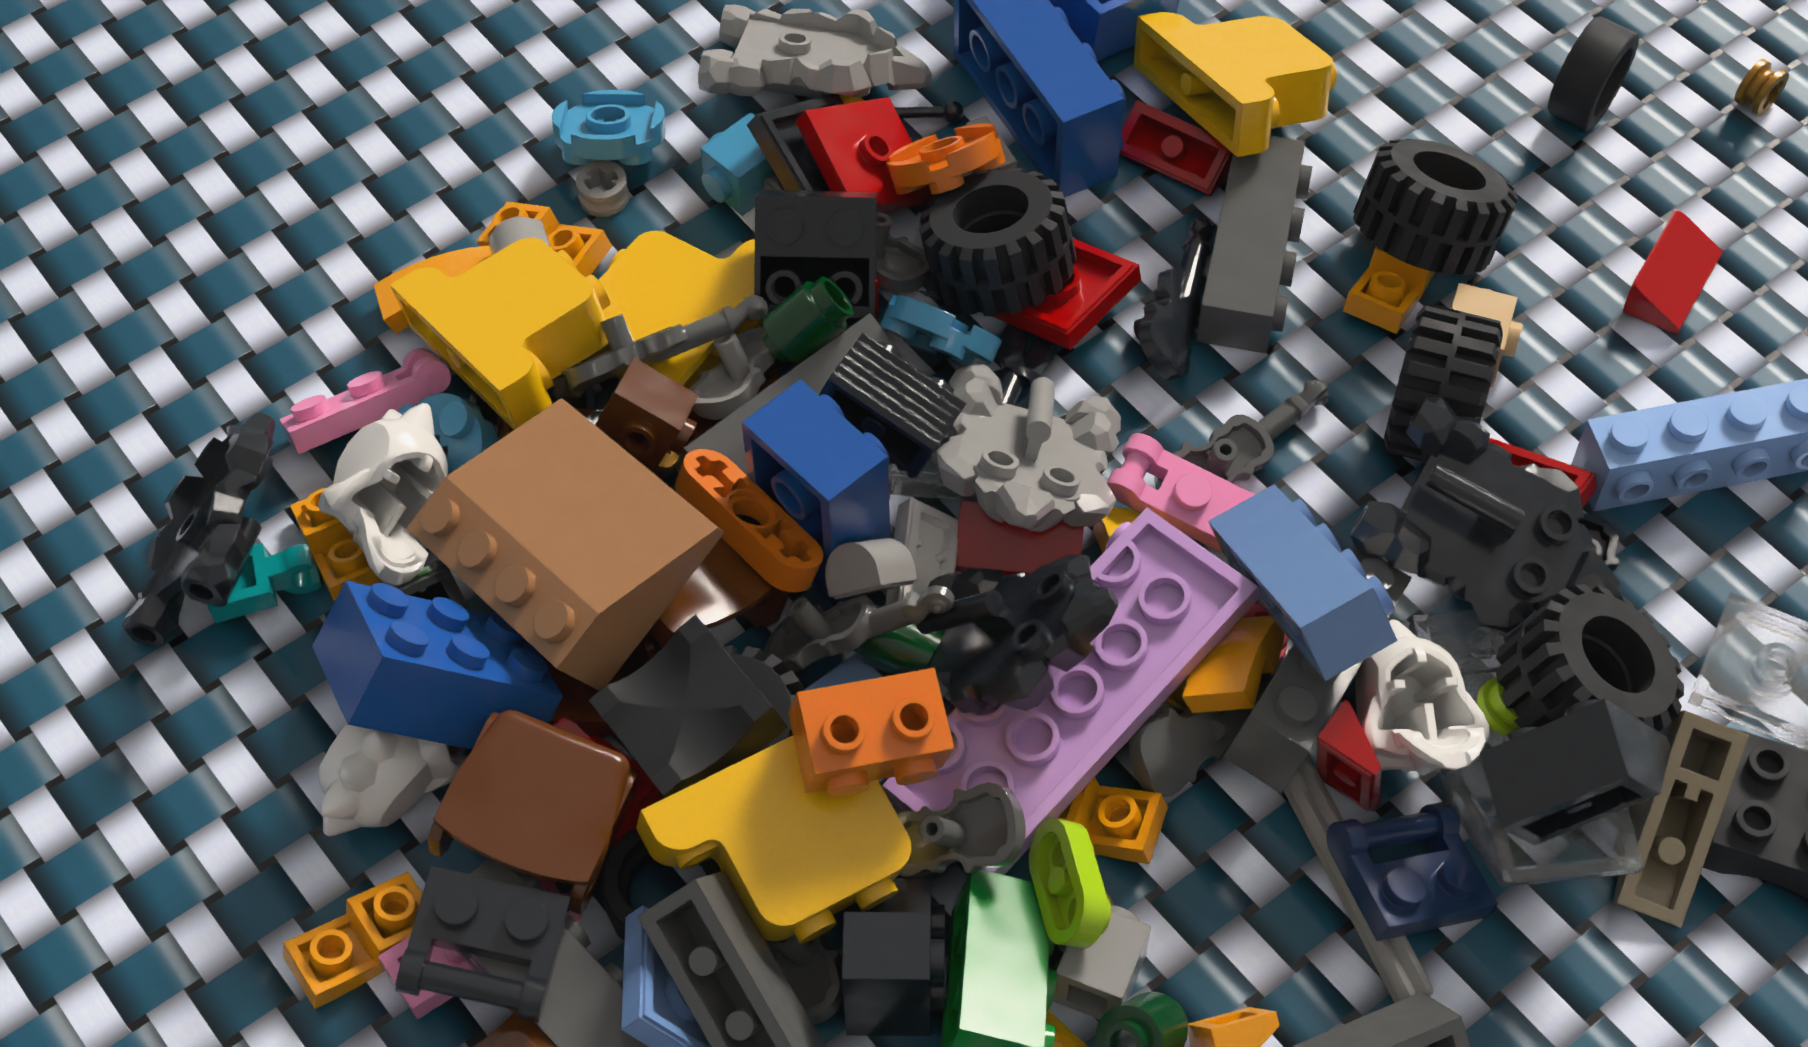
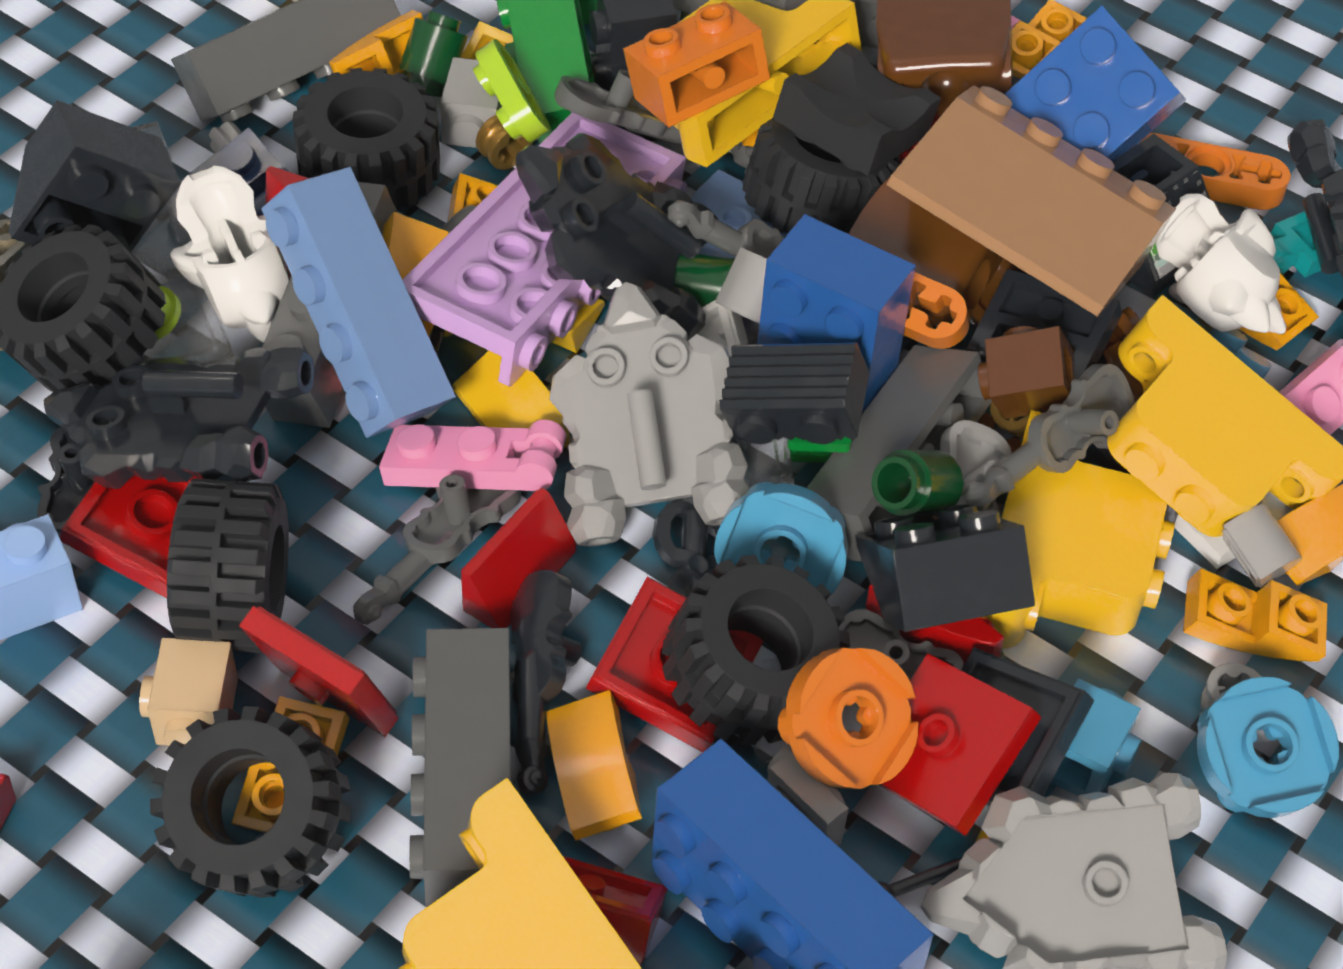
camera: 160 degrees right, 5 degrees down
none -> red plate [239,606,399,737]
none -> black tyre [293,68,440,210]
none -> red slope [461,488,576,628]
none -> light orange slope [545,690,642,841]
none -> orange beam [1140,133,1291,210]

